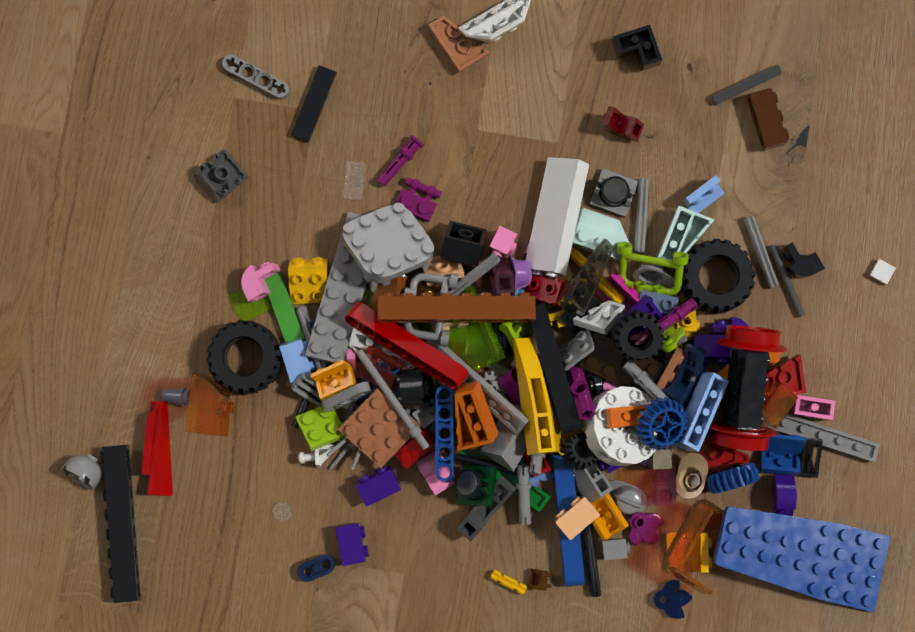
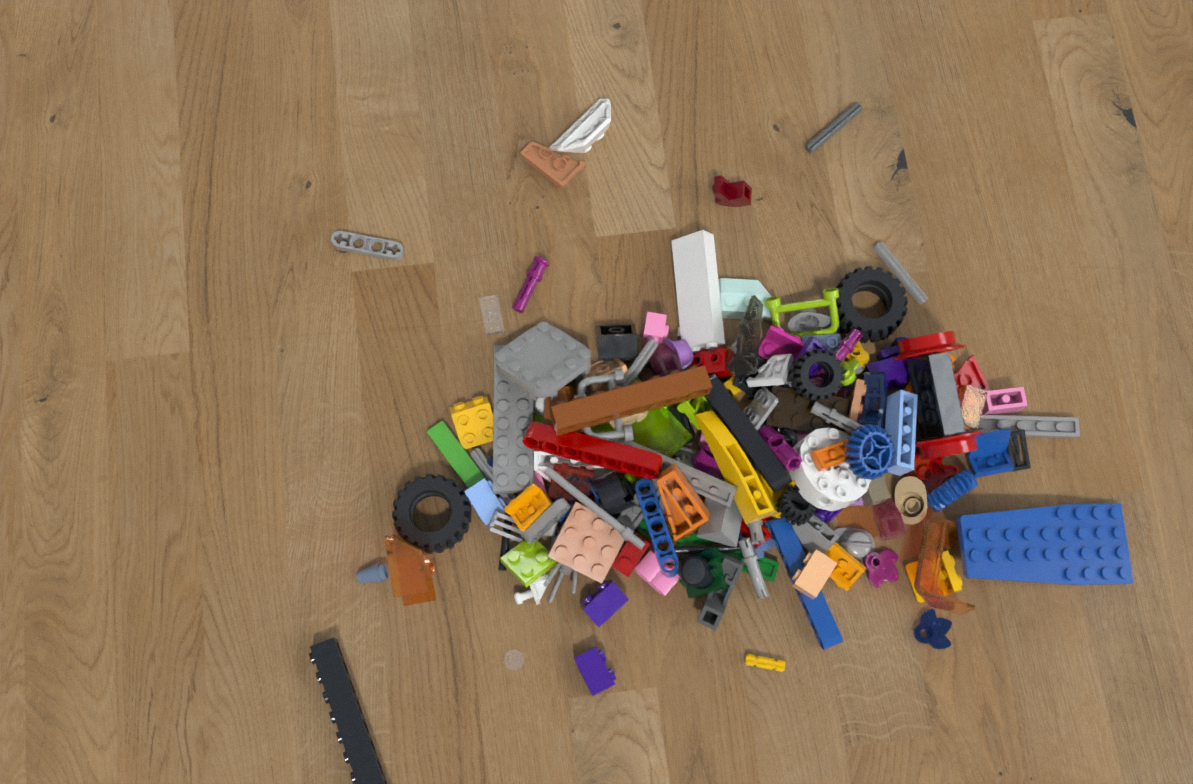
camera: 20 degrees left, 10 degrees down
light grey cylinder [61,454,101,490] -> none
red wedge [141,401,173,496] -> none
dark grey slope [193,149,248,203] -> none
clear neon green piece [229,289,273,321] -> none
bright pink brick [241,262,281,302] -> none
black tile [291,65,337,142] -> none
dark blue plate [297,555,335,582] -> none
magenta plate [396,177,442,222] -> none
reddish brown tile [529,569,553,591] -> none
yellow axle [569,248,625,304] -> none
black axle [582,523,601,597] -> none
piece [589,169,638,217] -> none
light grey brick [601,538,630,561] -> none
black brick [612,25,662,71] -> none
light grey axle [634,178,649,253] -> none
light aqua wedge [657,206,714,260] -> none
light blue bracket [683,175,724,213] -> none
reddish brown brick [747,88,789,151] -> none
dark grey bar [769,244,805,318] -> none
dark purple brick [772,474,797,516] -> none
black brick [783,242,825,278] -> none
white tile [869,259,896,285] -> none

